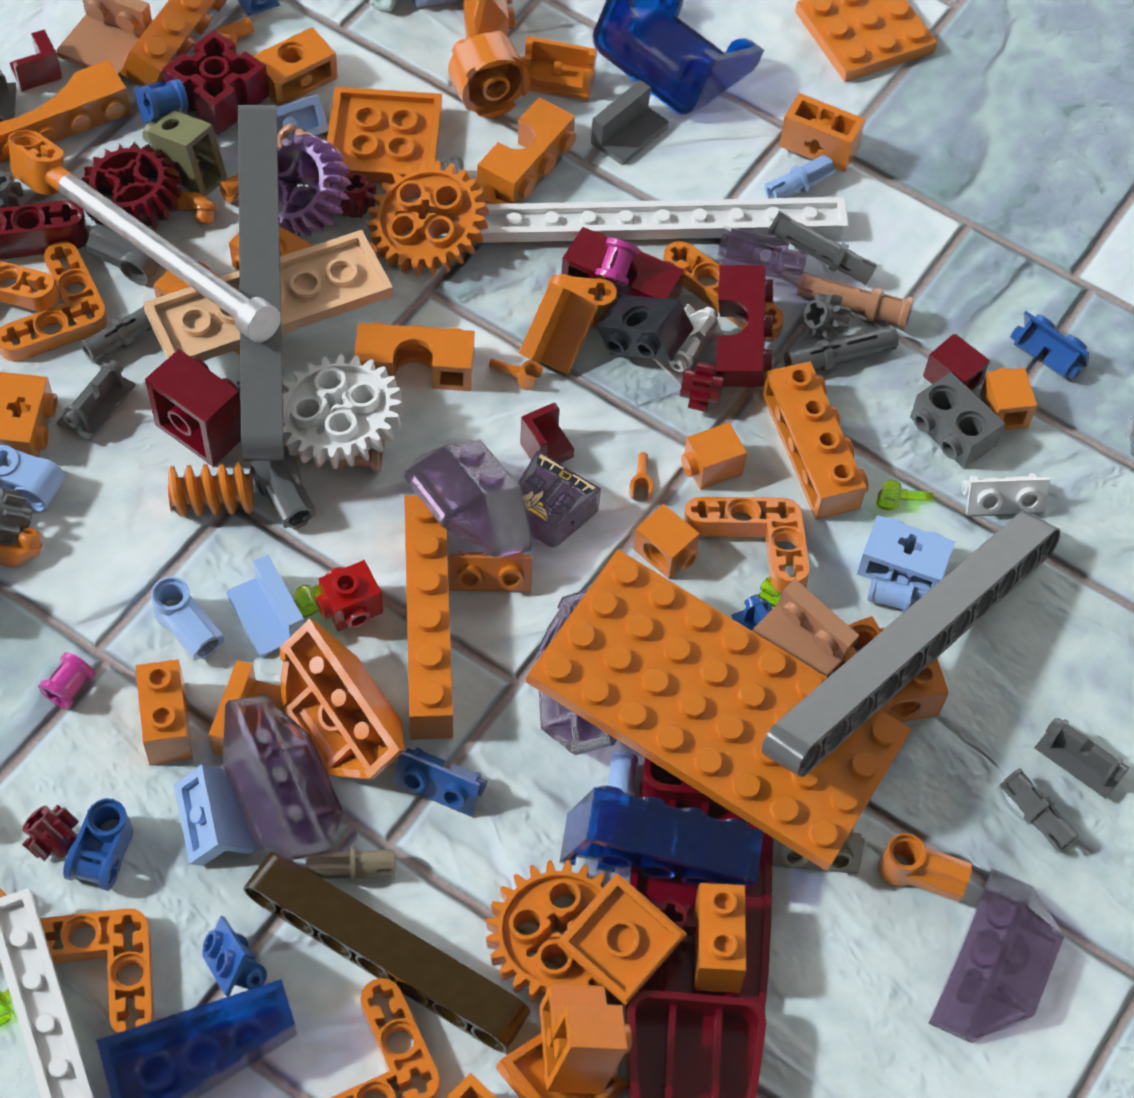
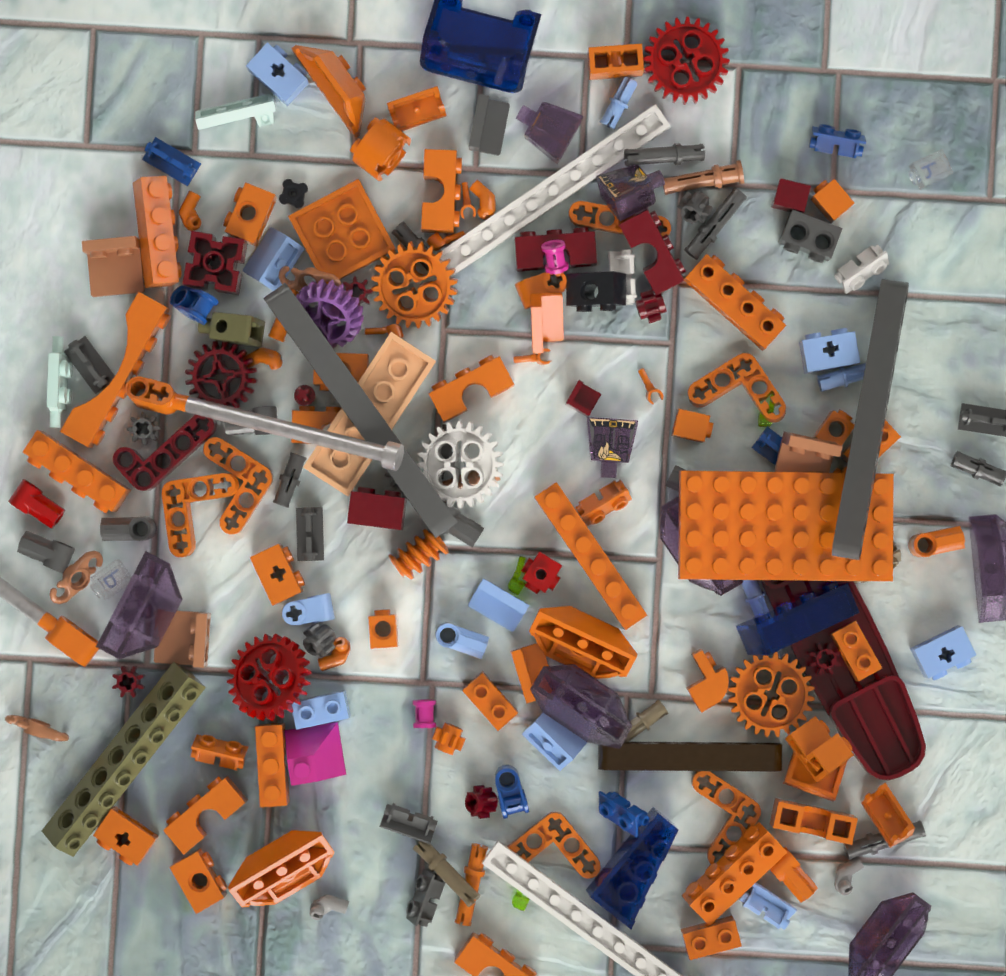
camera: 25 degrees left, 30 degrees up
dark red panel [9,29,63,92] -> none
blue hinge [393,747,487,817] -> none
clear purple wedge [404,439,532,558] -> none
orange plate [556,873,687,1006] -> none
orange brick [681,422,747,490] -> none
clear neon green hand [876,480,934,511] -> none
none -> black plate [278,179,308,209]
none -> dark red axle [294,385,315,406]
none -> orange brick [368,609,399,649]
none -> orange gear [432,722,466,755]
none -> orange hand [460,182,476,219]
none -> orange arm [469,180,496,220]
none -> clear purple torso [516,102,583,164]
none -> red gear [643,17,730,105]
none -> orange brick [686,649,729,713]
none -> light blue brick [910,625,976,681]

